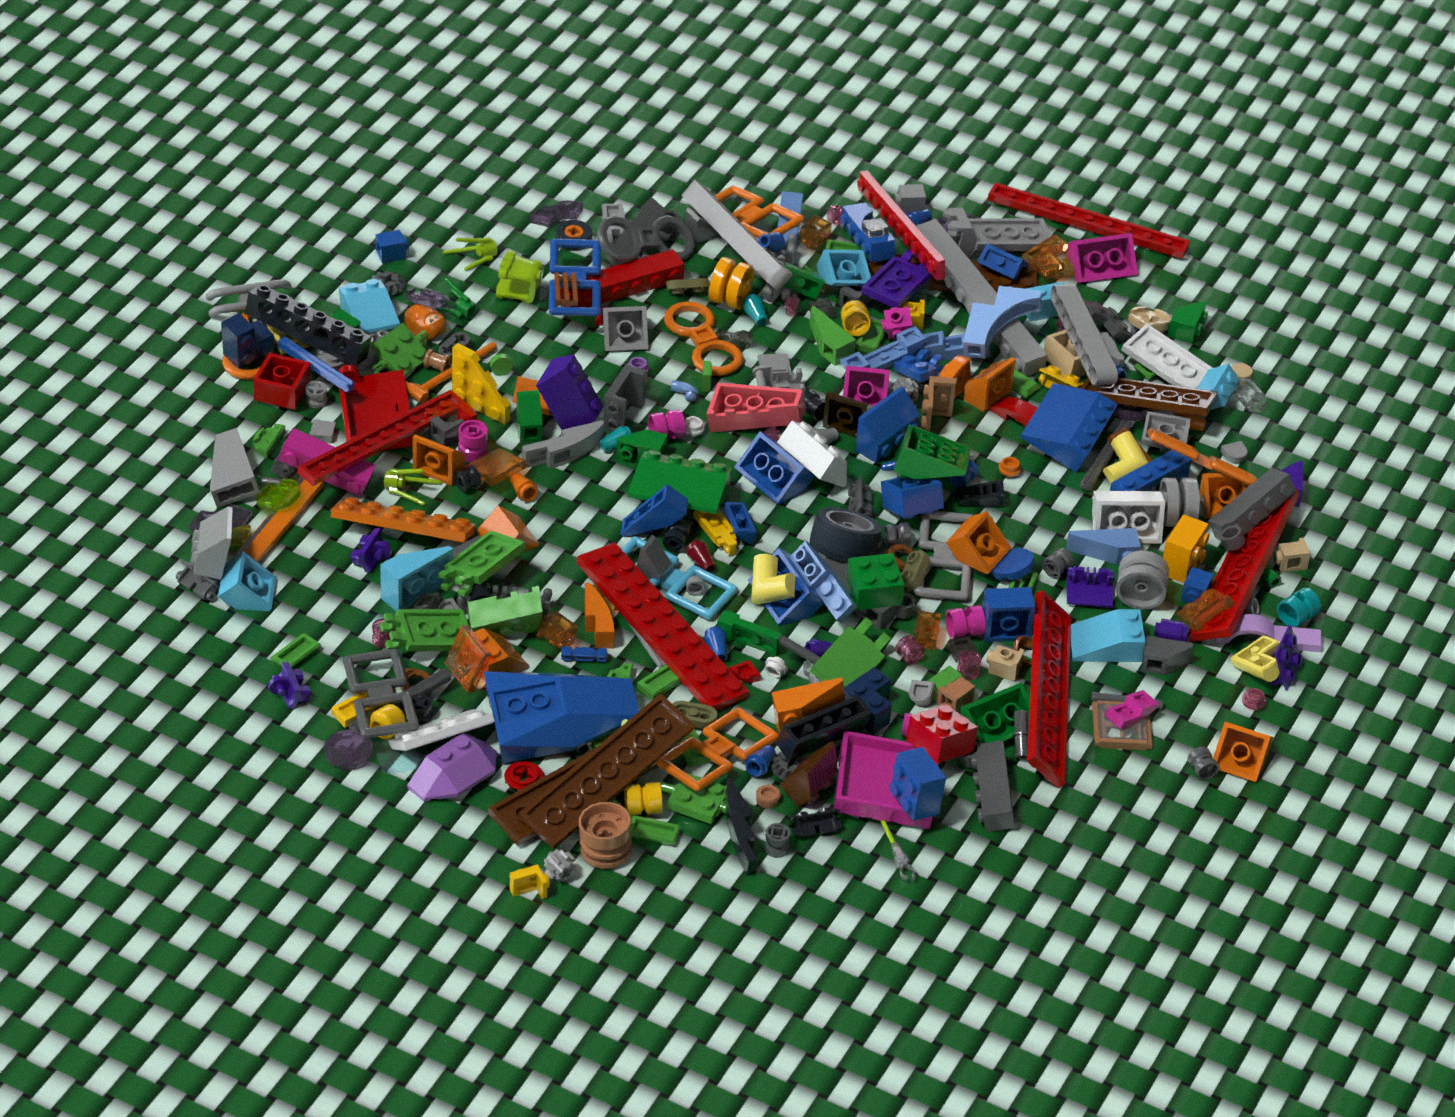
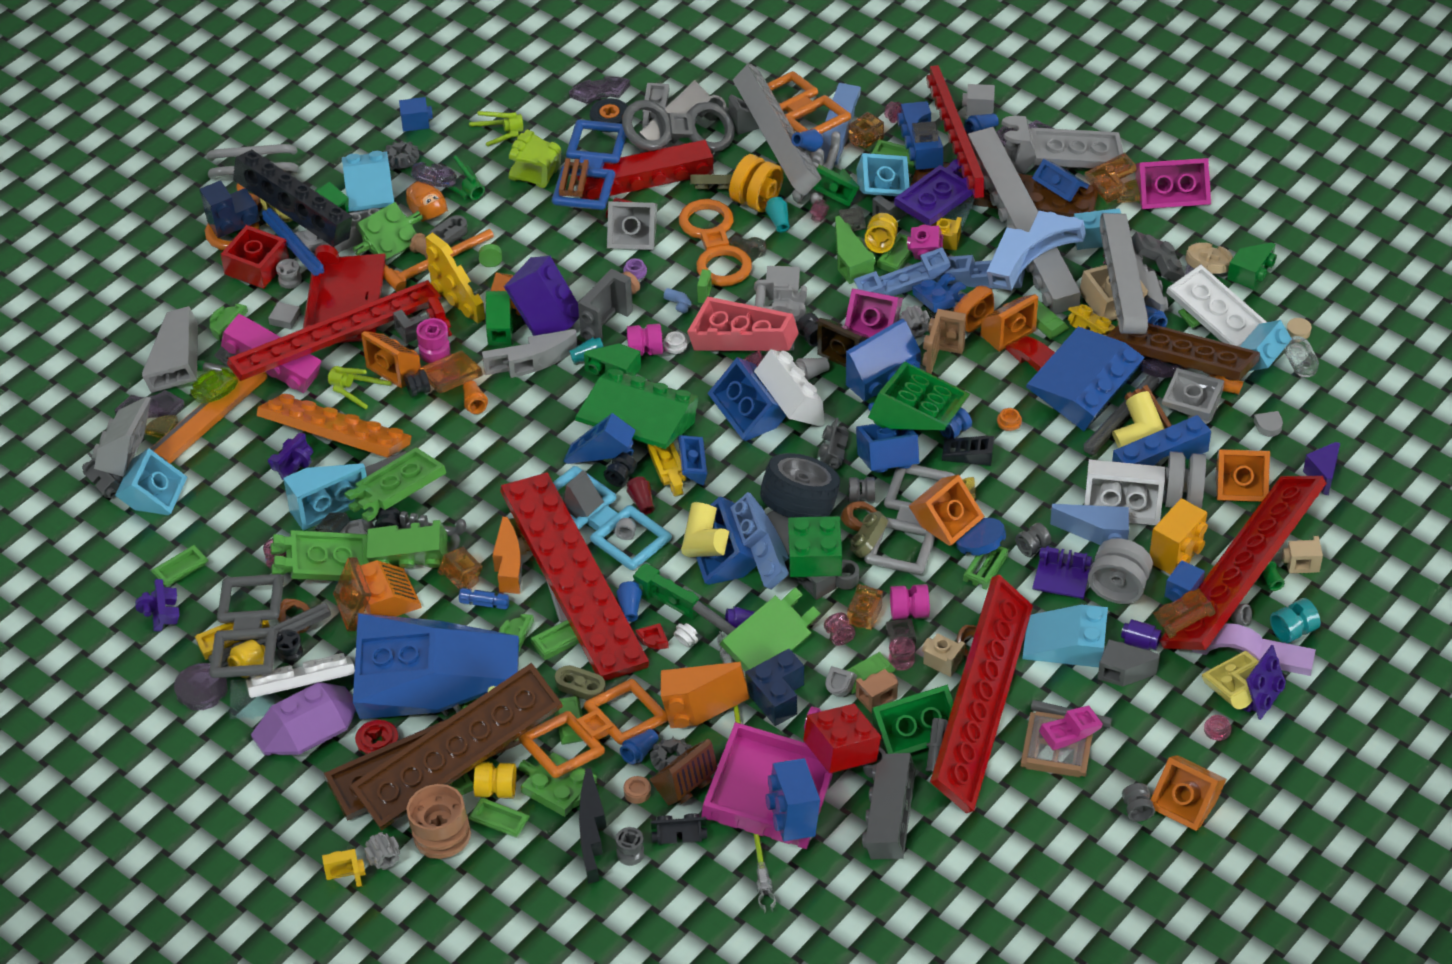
camera: 15 degrees right, 5 degrees up
orange slope [477,506,539,552] -> none
black brick [775,695,872,761] -> none
blue brick [982,587,1035,642] -> none
red plate [988,182,1190,259] -> none
orange bar [1147,428,1258,486] -> none
dark grey hinge [1208,467,1296,551] -> none

